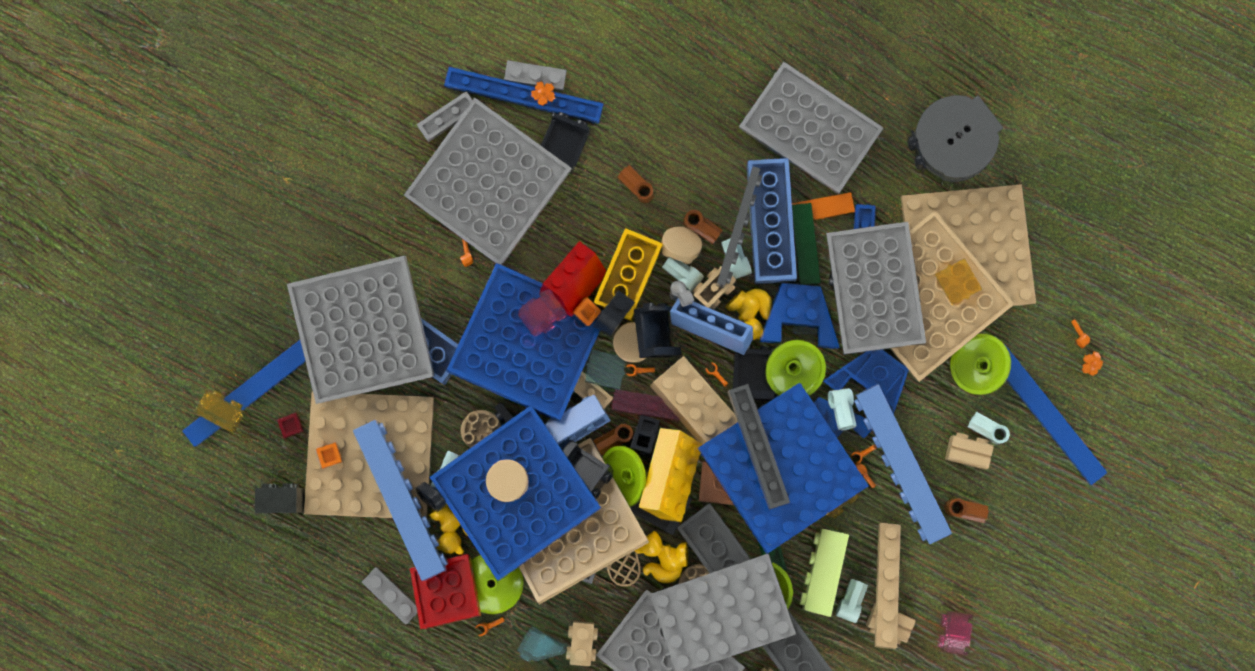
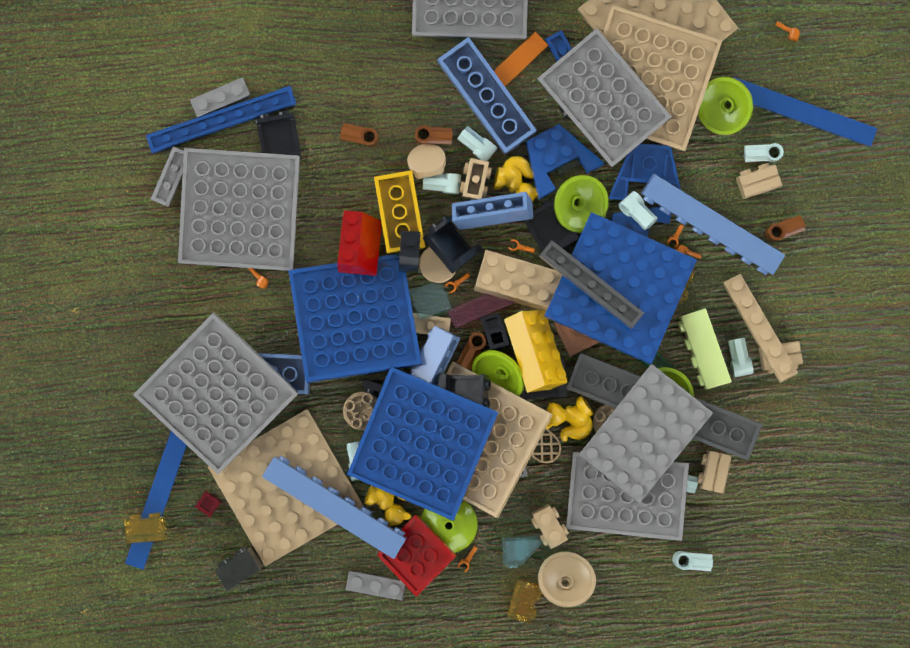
camera: 35 degrees left, 5 degrees up
orange plate [316,442,343,469] -> none
black beam [415,482,446,512] -> none
tan tile [486,460,528,502] -> none
clear pink brick [518,290,567,337] -> none
orange plant [531,81,555,106] -> none
orange plate [572,297,602,326] -> none
light grey piece [670,281,694,307] -> none
dark grey plate [716,167,762,288] -> none
dark green tile [792,203,821,285] -> none
clear yellow piece [935,258,982,306] -> none
clear pink brick [937,610,973,656] -> none
orange plant [1082,351,1103,376] -> none

